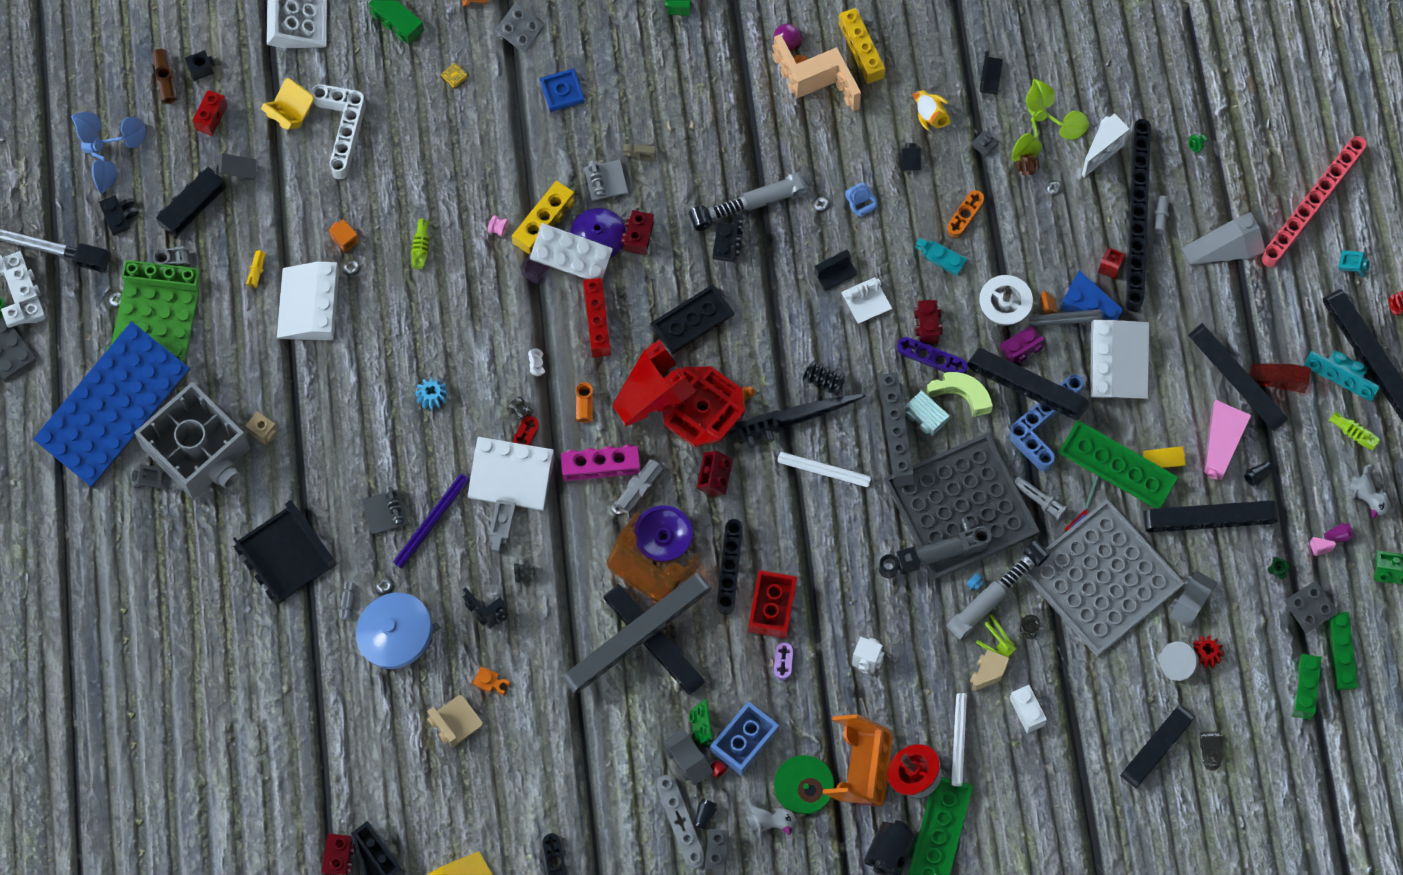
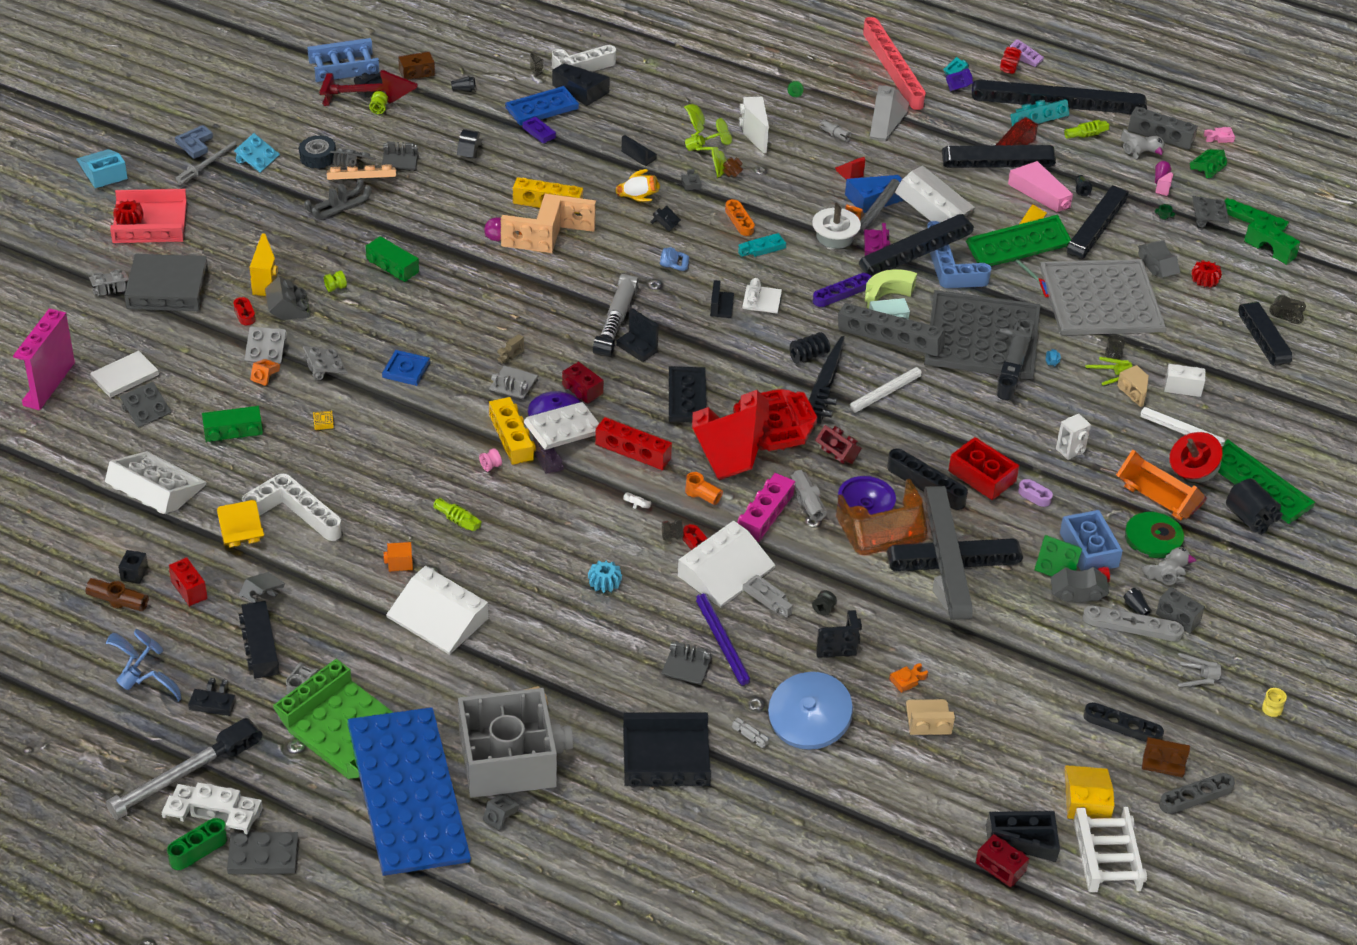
camera: 60 degrees left, 25 degrees down
yellow axle [246,250,266,288] -> none
dark red brick [914,300,943,344] -> none
piece [946,540,1050,641] -> none
light grey pin [1014,476,1068,521] -> none
black beam [1125,119,1151,312] -> none
light grey tile [1160,641,1199,681] -> none
none -> dark purple bracket [945,68,973,92]

